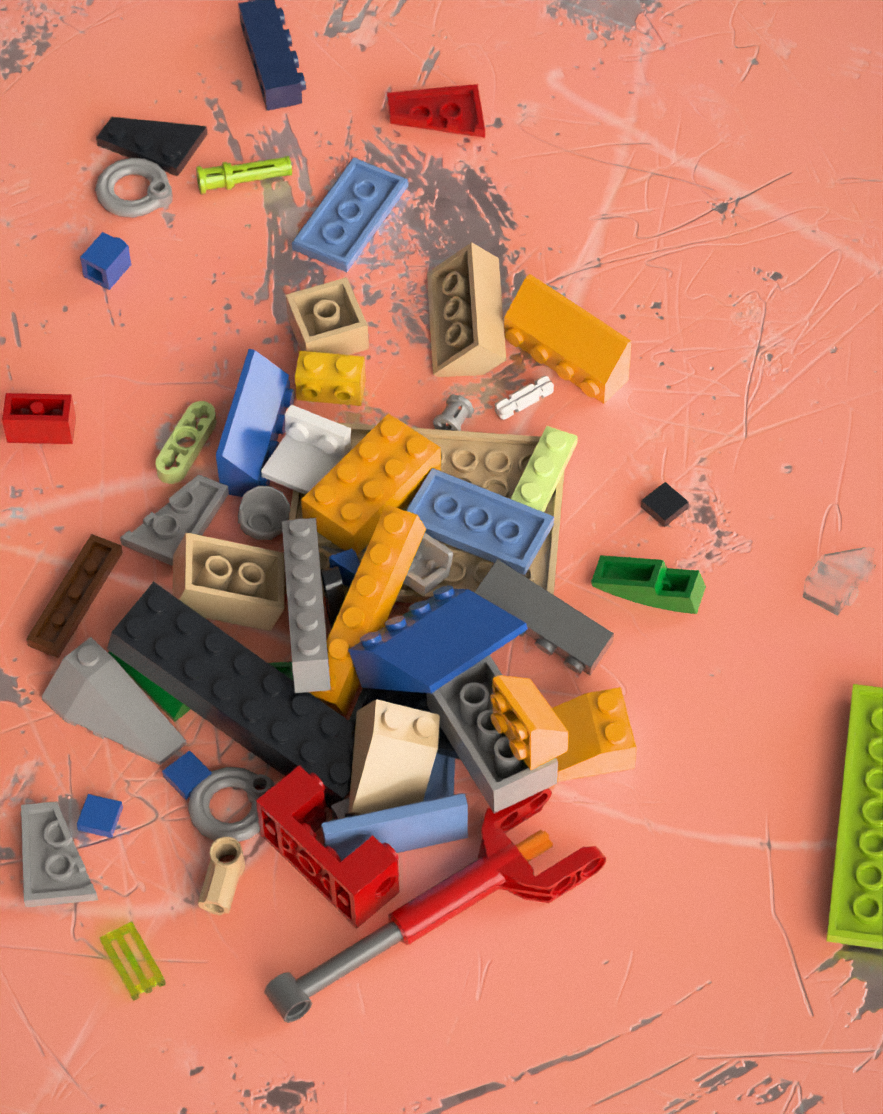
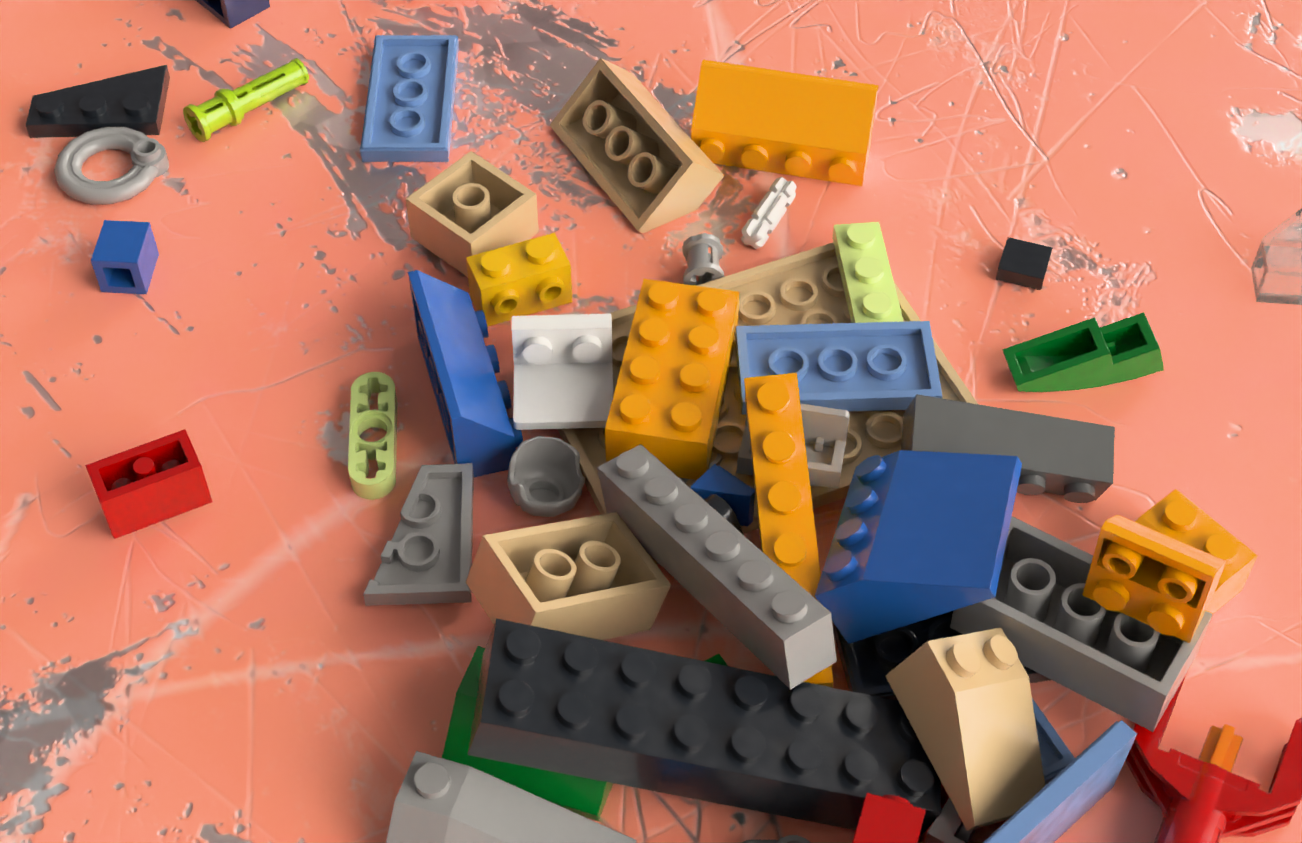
camera: 30 degrees left, 5 degrees down
reddish brown plate [26,534,123,658] -> none

